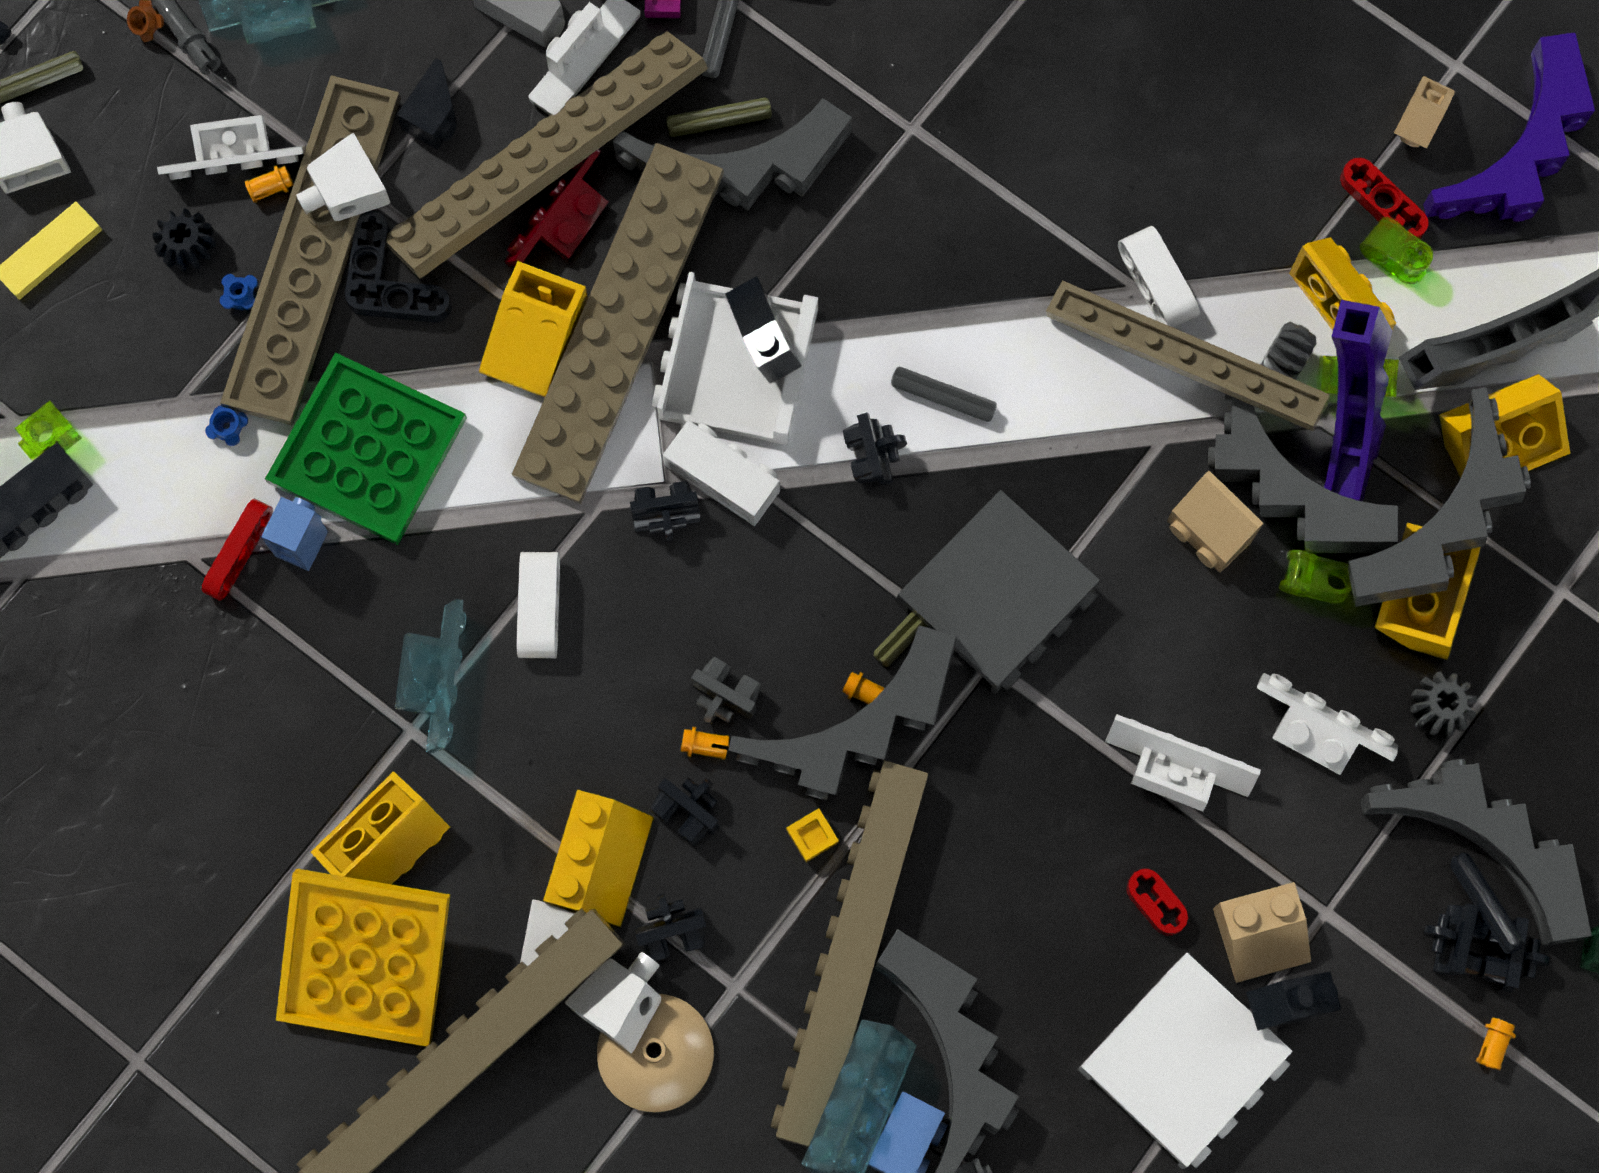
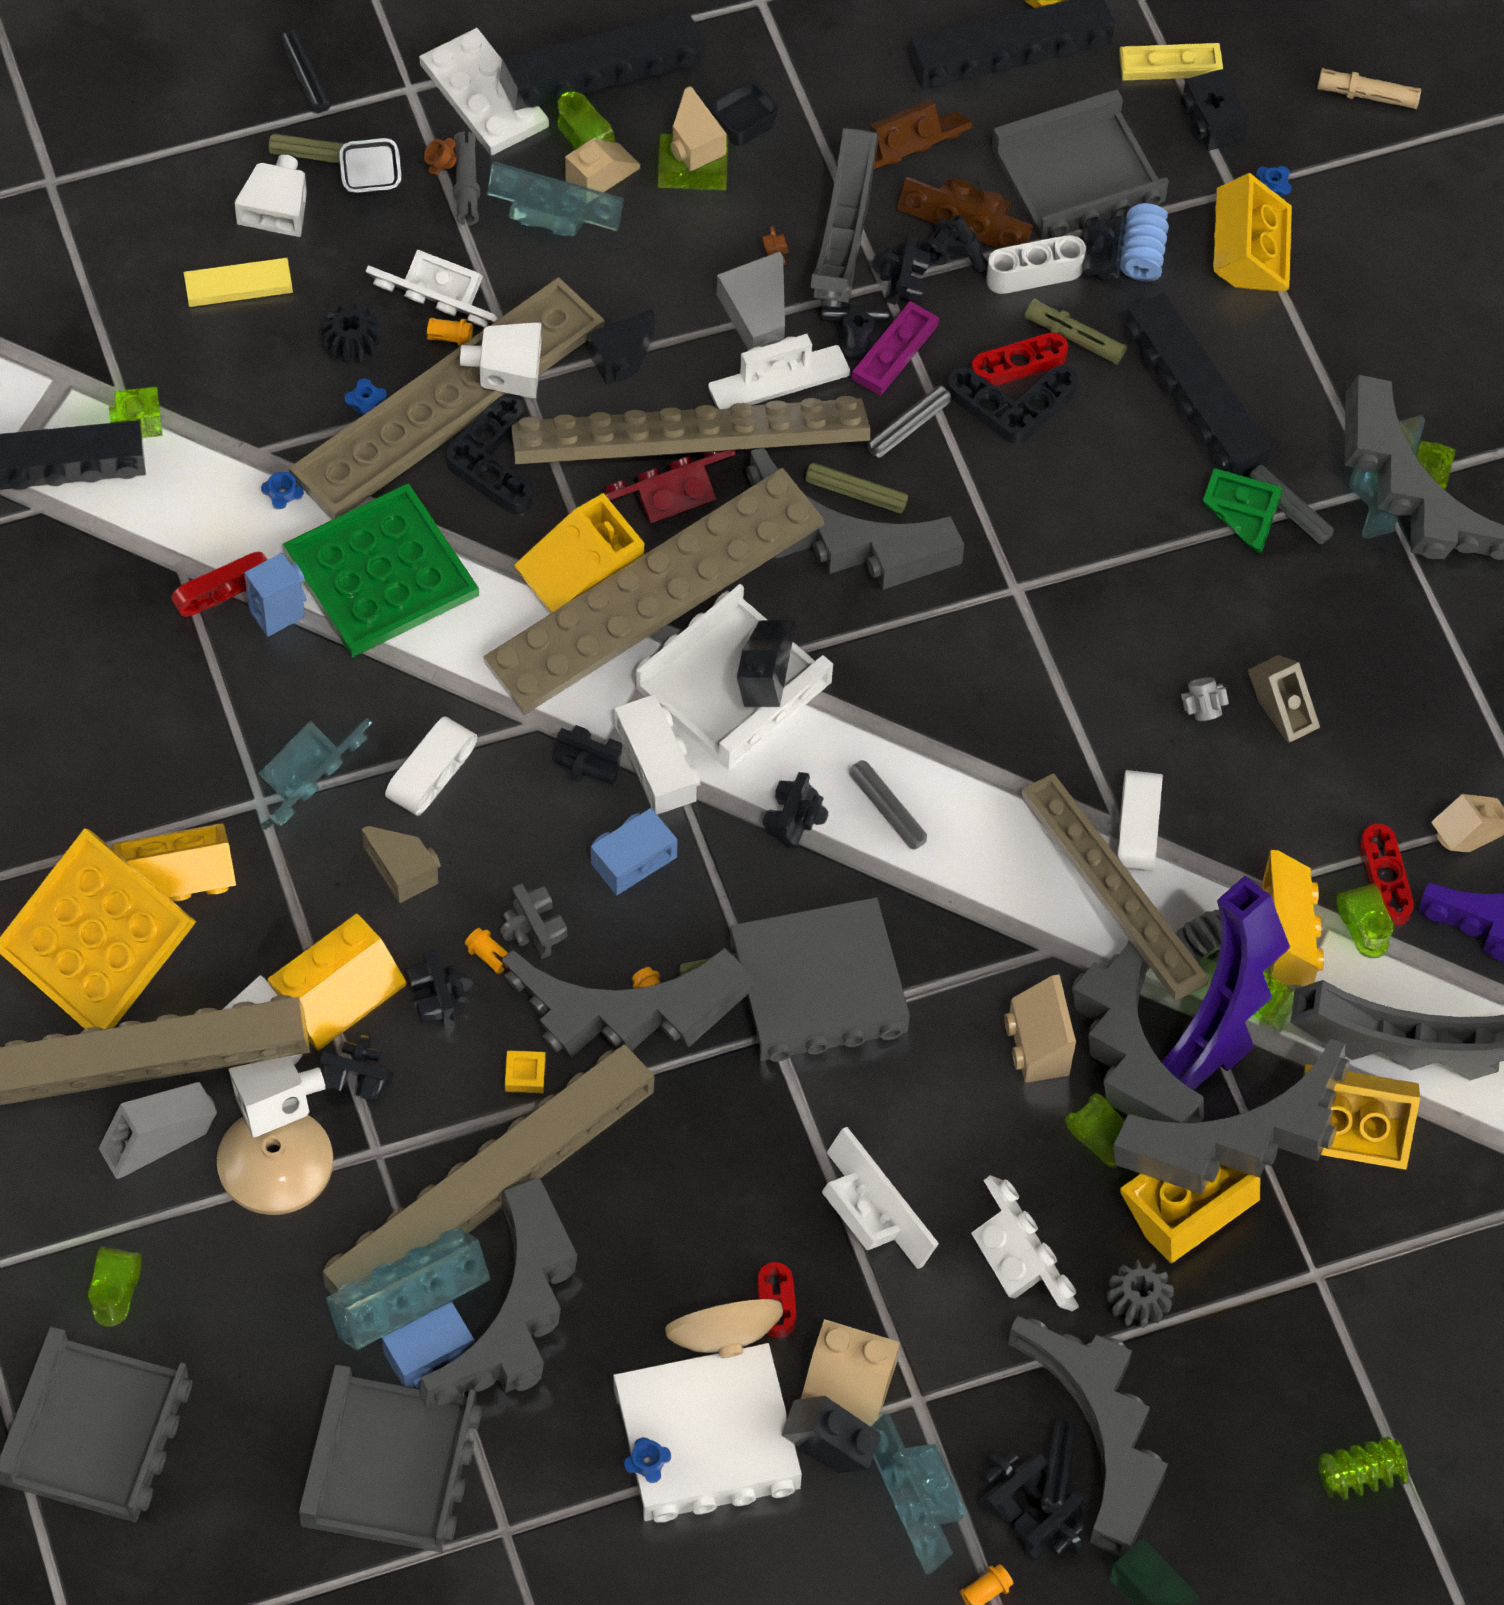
camera: 30 degrees right, 15 degrees down
none -> light grey slope [99,1082,217,1179]
none -> piece [339,138,401,193]
none -> dark tan slope [361,826,441,903]
none -> medium blue brick [591,808,678,895]
none -> blue plate [624,1437,671,1483]
none -> tan dish [665,1299,783,1358]
none -> clear light blue bracket [871,1413,967,1574]
none -> light grey gear [1181,677,1229,721]
none -> dark tan slope [1248,655,1320,743]

